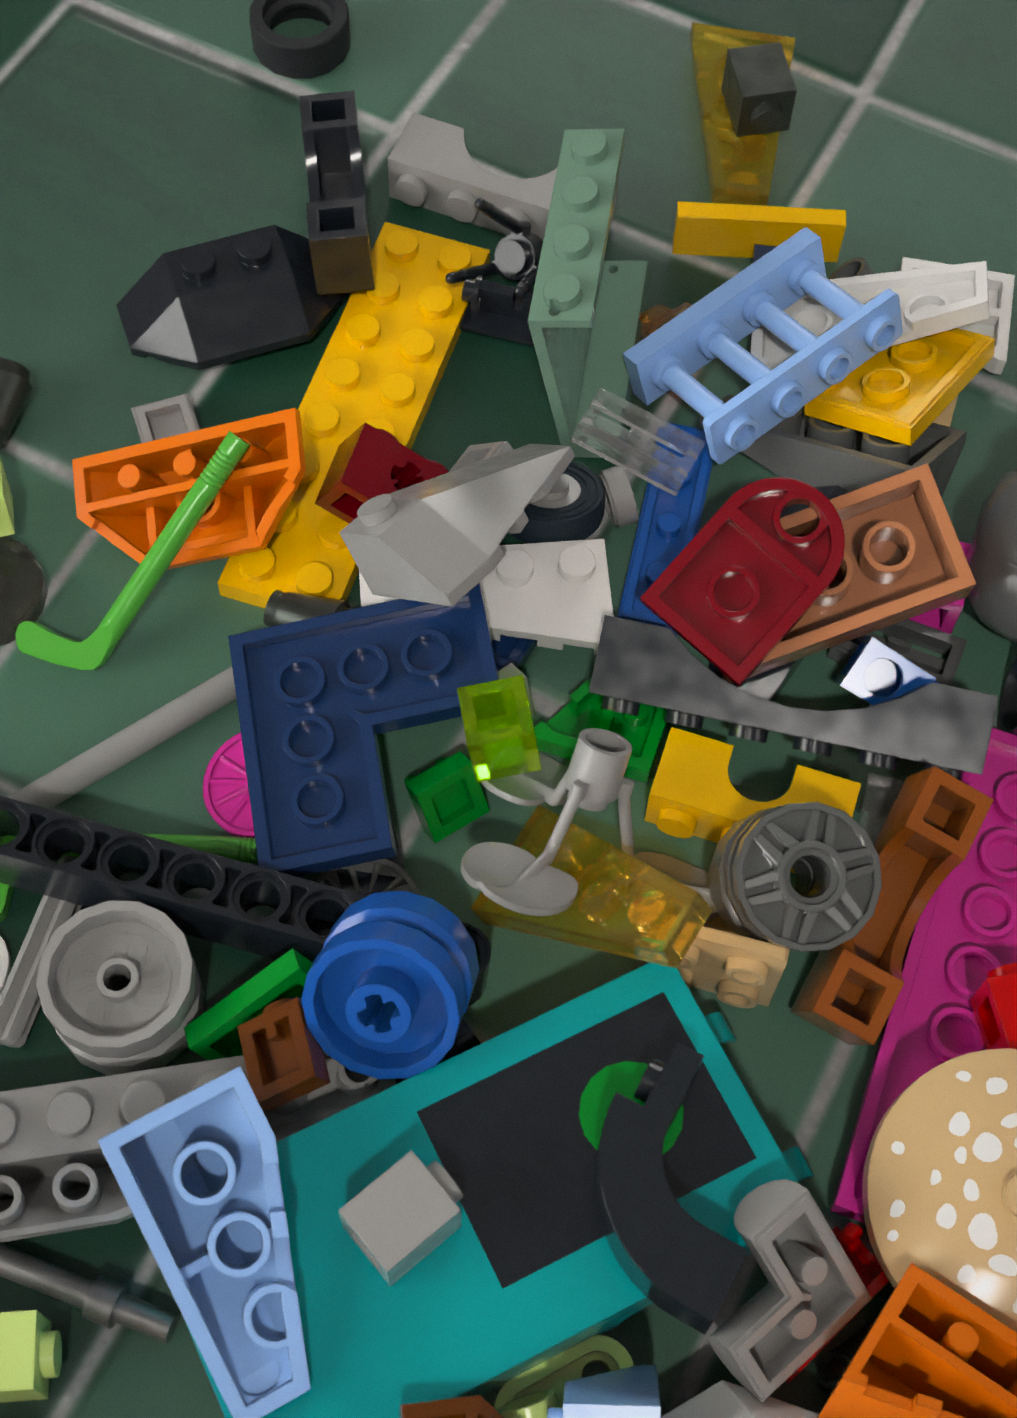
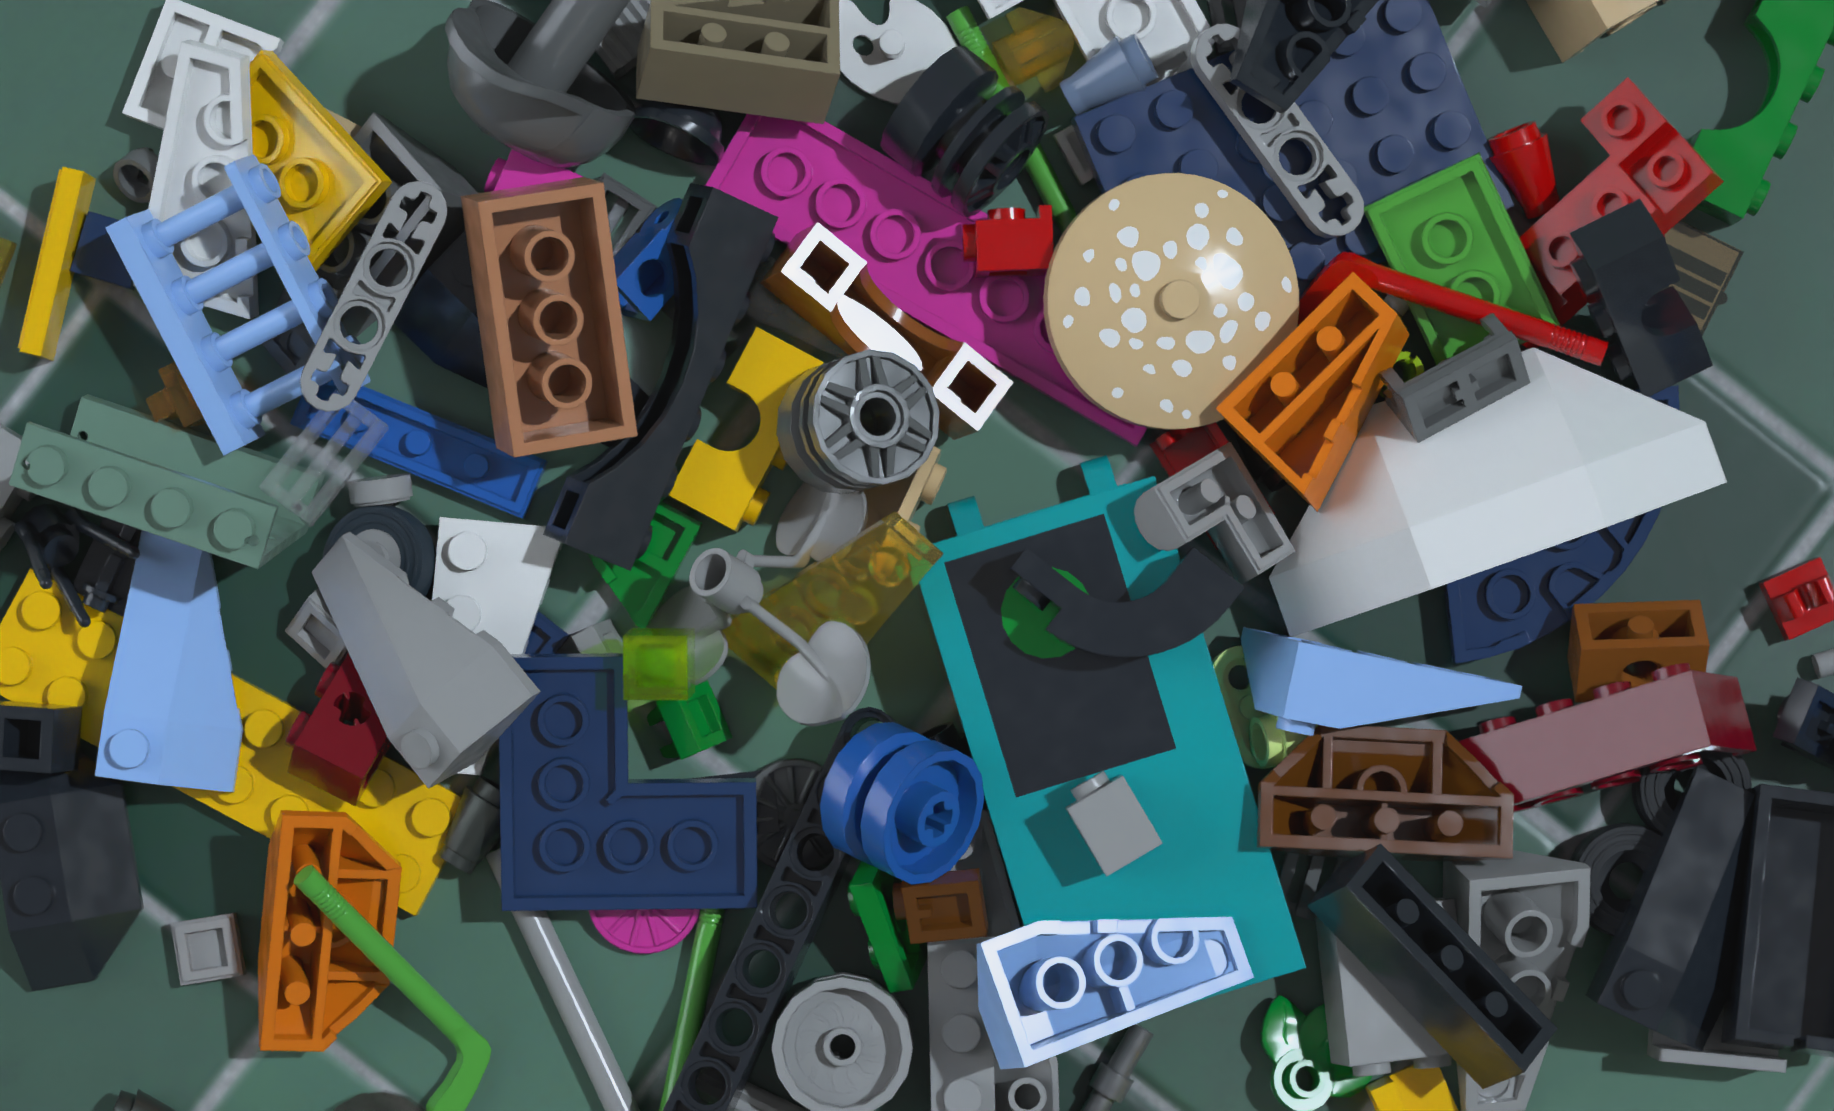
camera: 75 degrees left, 25 degrees up
dark red tile [640,477,845,688] -> none
none -> light blue wedge [95,530,243,792]
none -> light grey beam [300,181,447,412]

